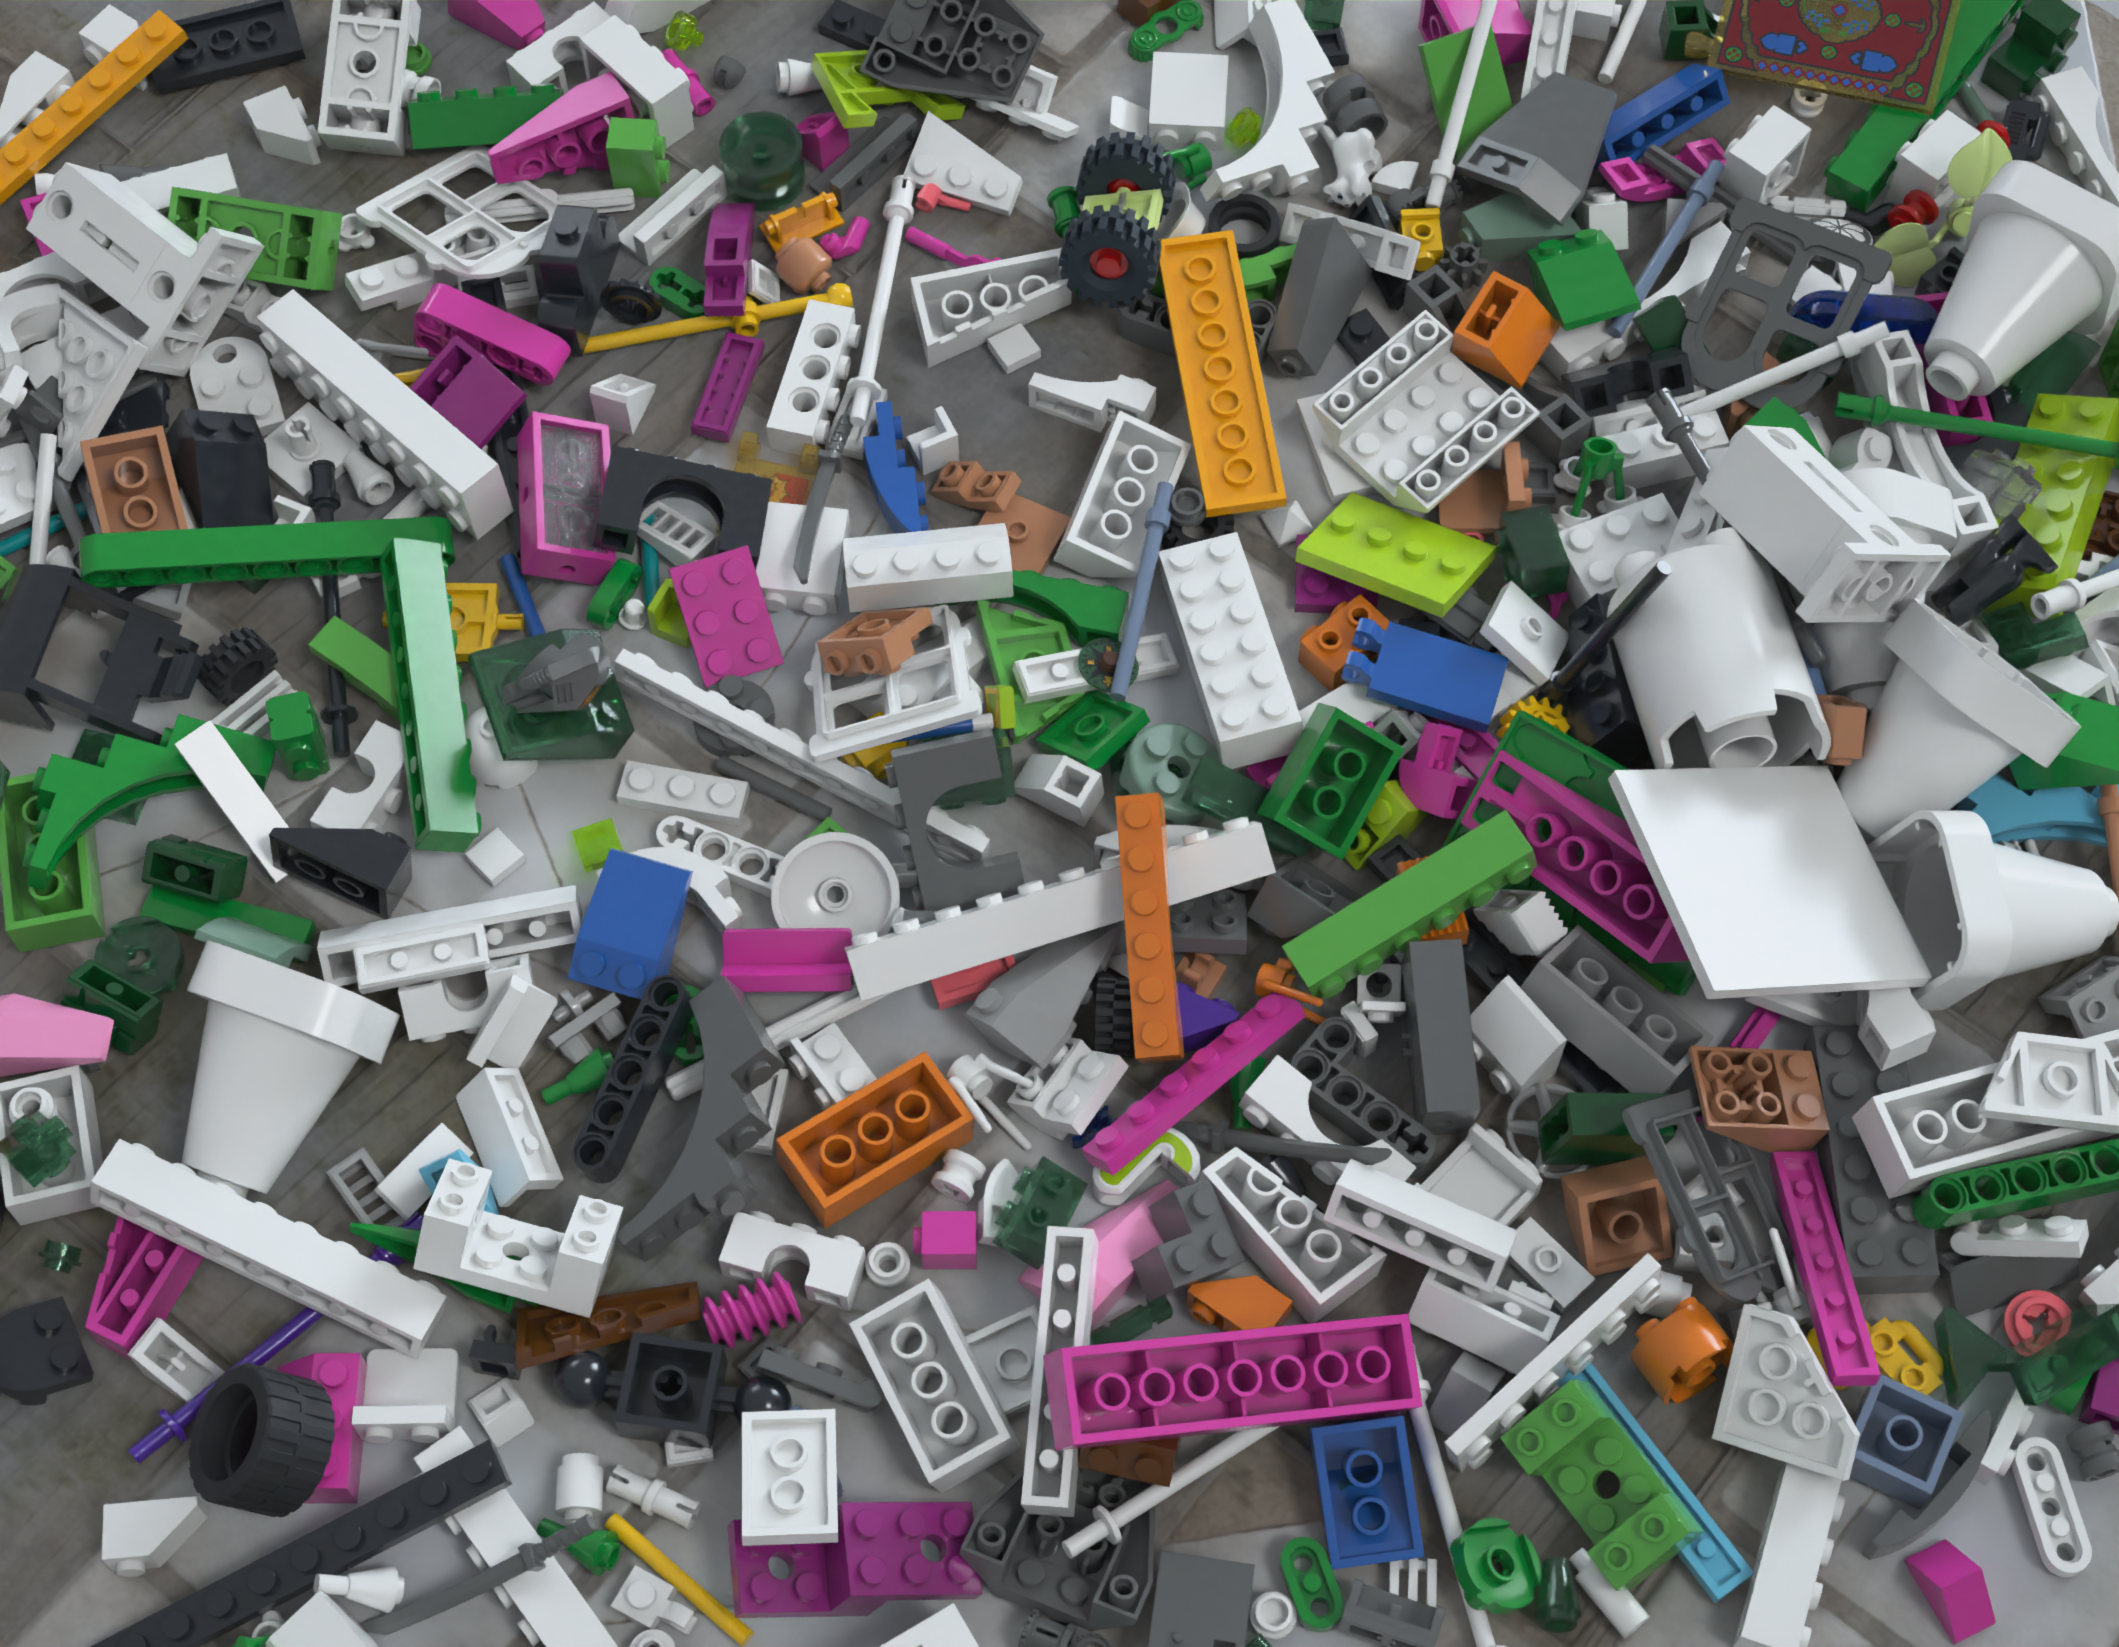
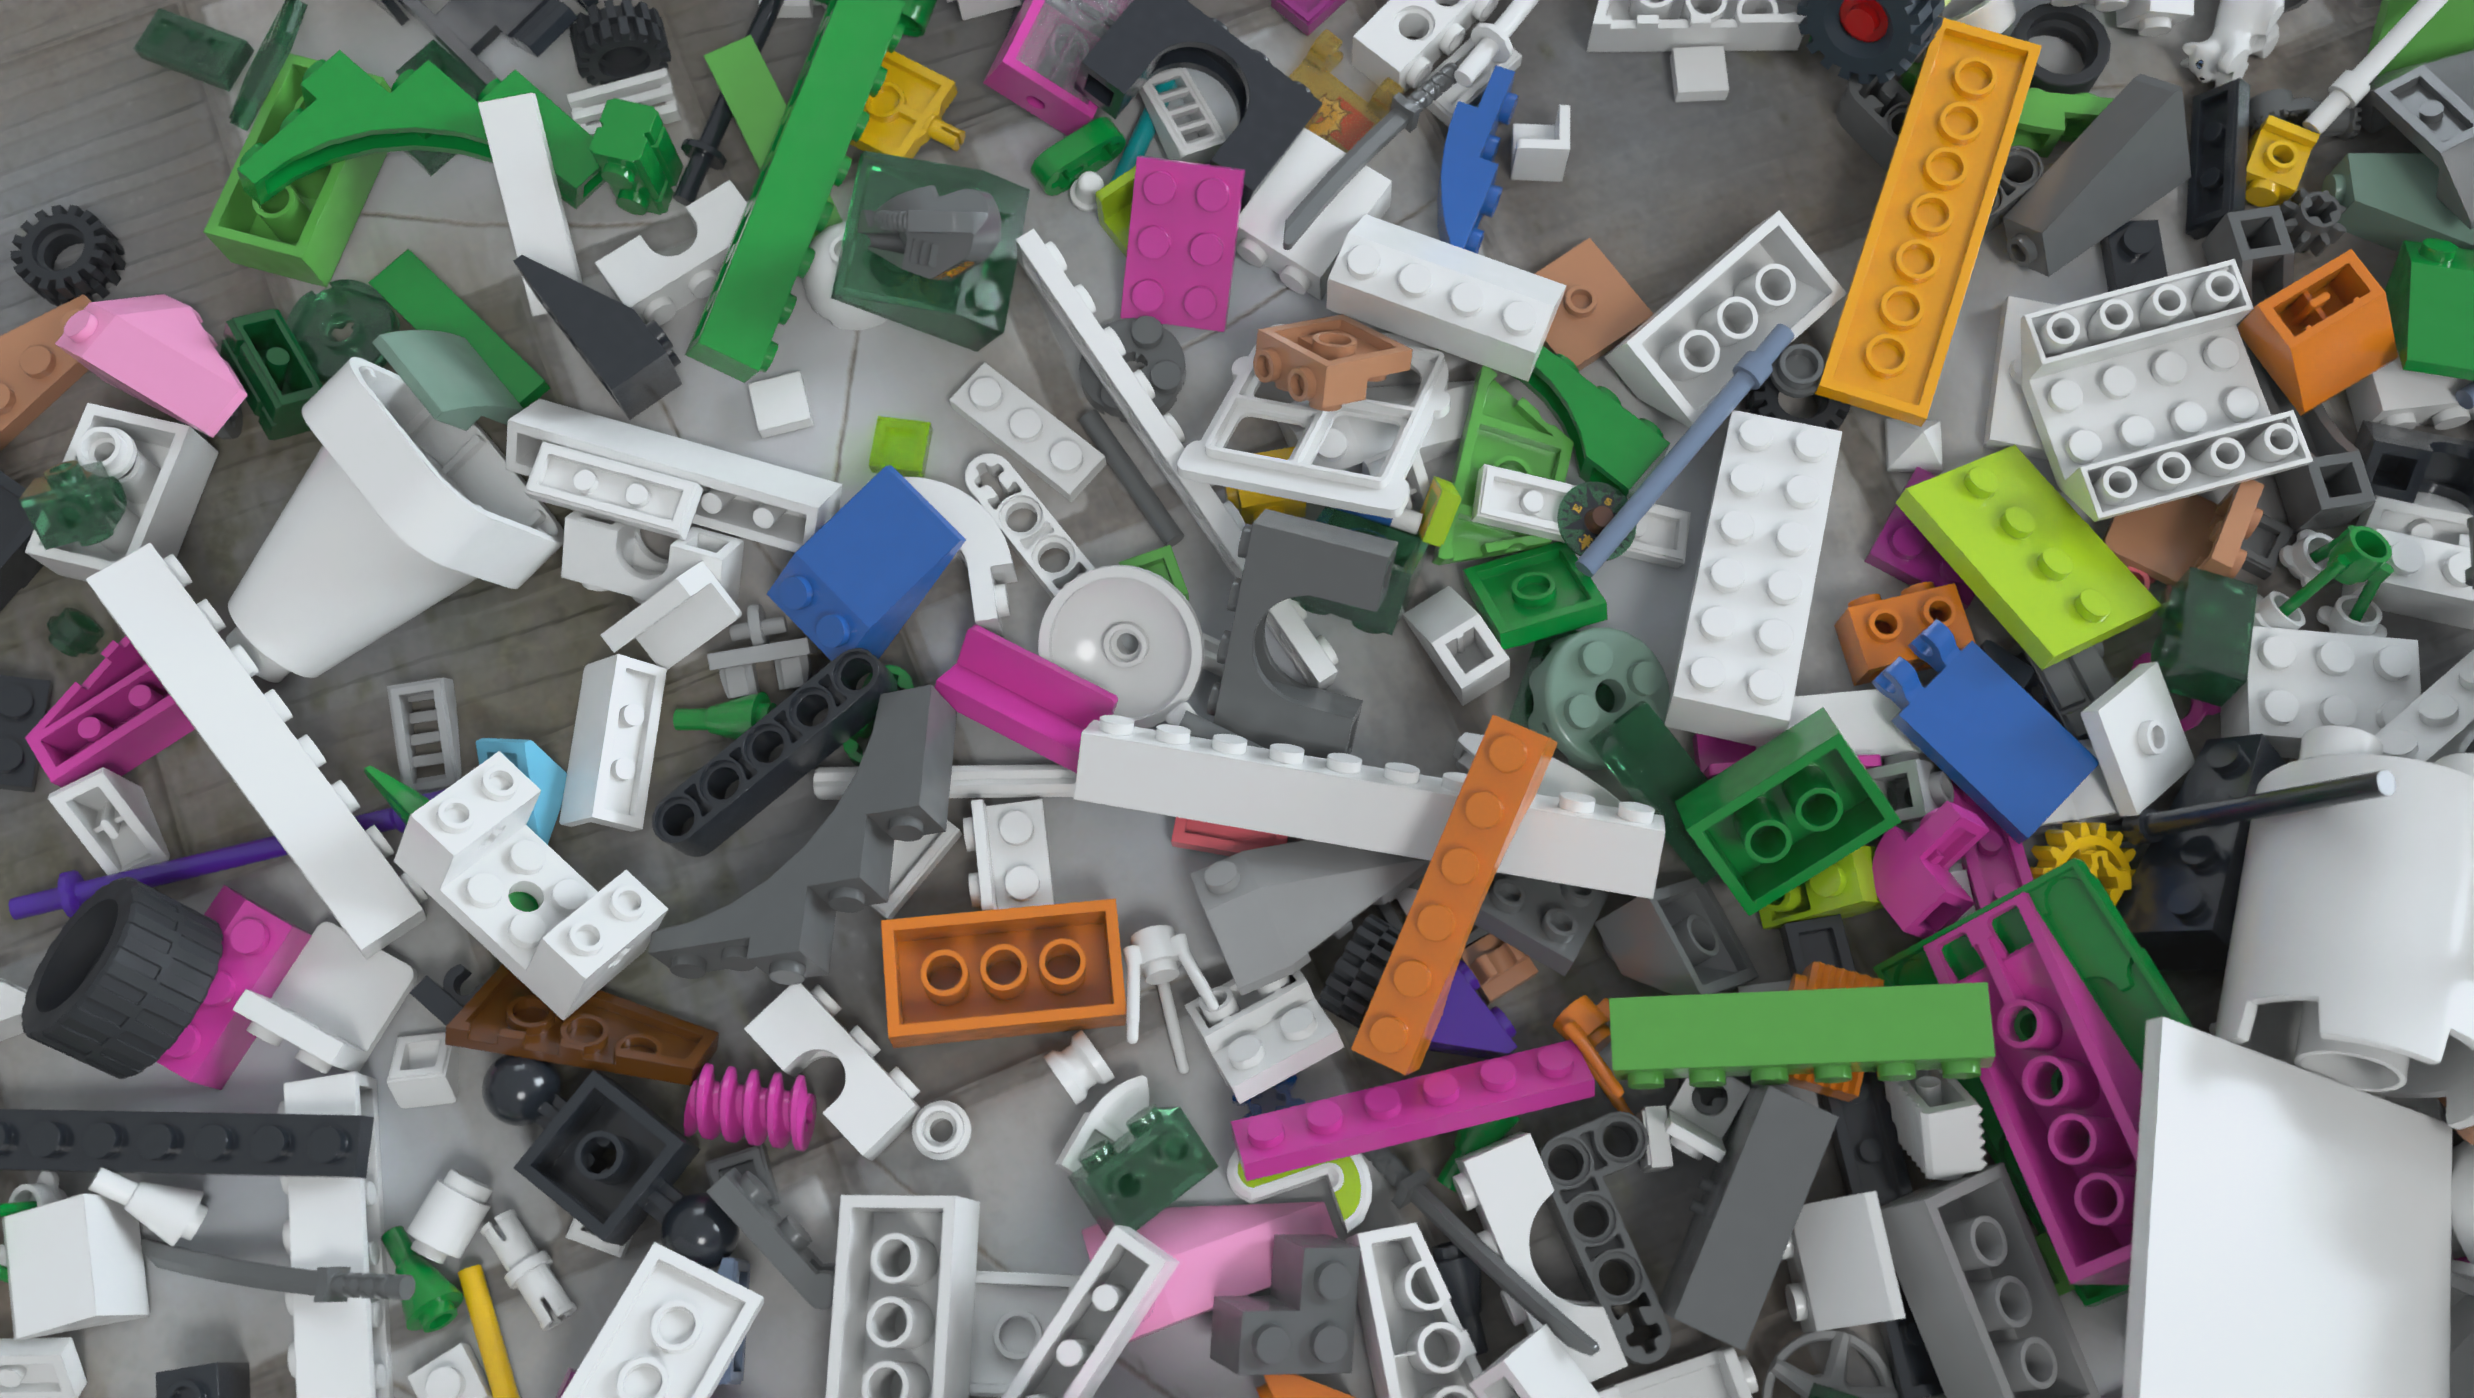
camera: 30 degrees right, 10 degrees up
dark green brick [141,834,248,905] -> none
white slope [374,1123,474,1221] -> none
blue bar [500,554,550,655] -> none
dark pink brick [913,1211,977,1269] -> none
nougat slope [930,461,1022,512] -> none
white slope [1028,372,1156,433] -> none
clear green axle [1090,1297,1173,1345] -> none
white slope [1279,203,1421,280] -> none
white tile [1371,161,1419,195] -> none

